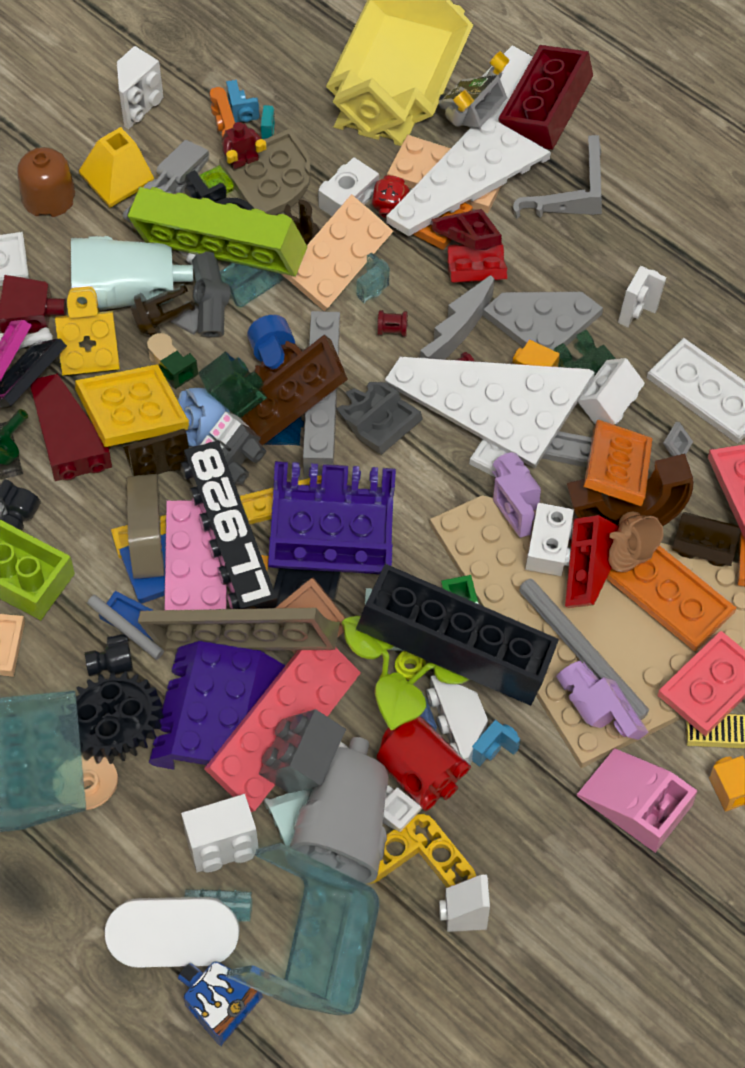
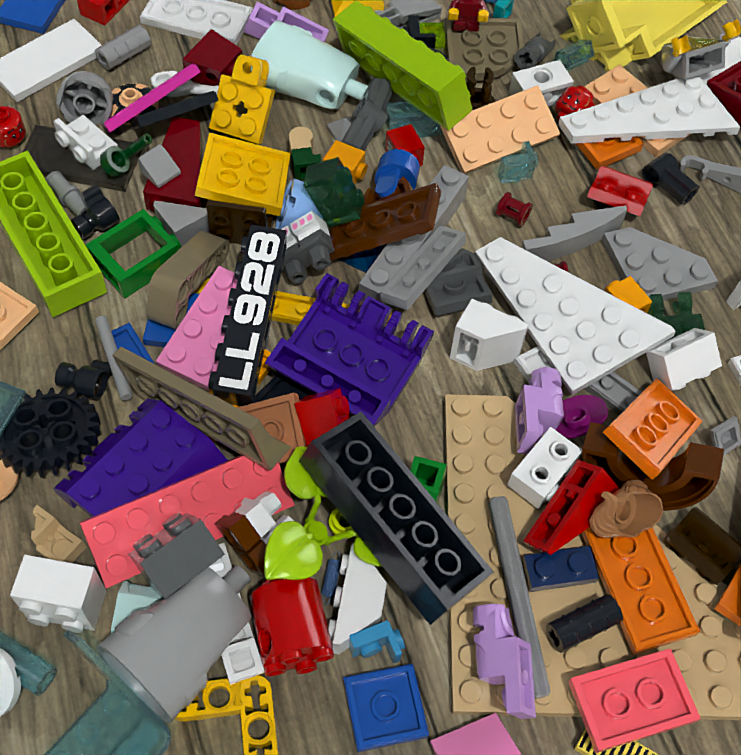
camera: 25 degrees right, 0 degrees up
dark brown piece [131,284,195,336] -> none
dark red wing [431,209,502,250] -> none
none -> tan slope [31,505,87,563]
none -> green window [86,209,181,299]
none -> light grey slope [138,144,181,188]
none -> light grey slope [153,201,210,247]
none -> hips [214,491,294,577]
none -> lavender slope [244,2,329,42]
none -> red slope [294,388,350,447]
none -> light orange brick [323,140,368,189]
none -> blue tile [343,664,429,753]
none -> light grey plate [380,225,466,310]
none -> red brick [385,124,425,166]
none -> white slope [450,299,529,371]
none -> dark grey piece [515,33,556,69]
none -> dark blue plate [522,546,599,592]
none -> black axle [546,594,623,653]
none -> clear light blue piece [554,40,595,71]
none -> magenta dish [556,395,608,438]
none -> black piece [642,152,700,205]

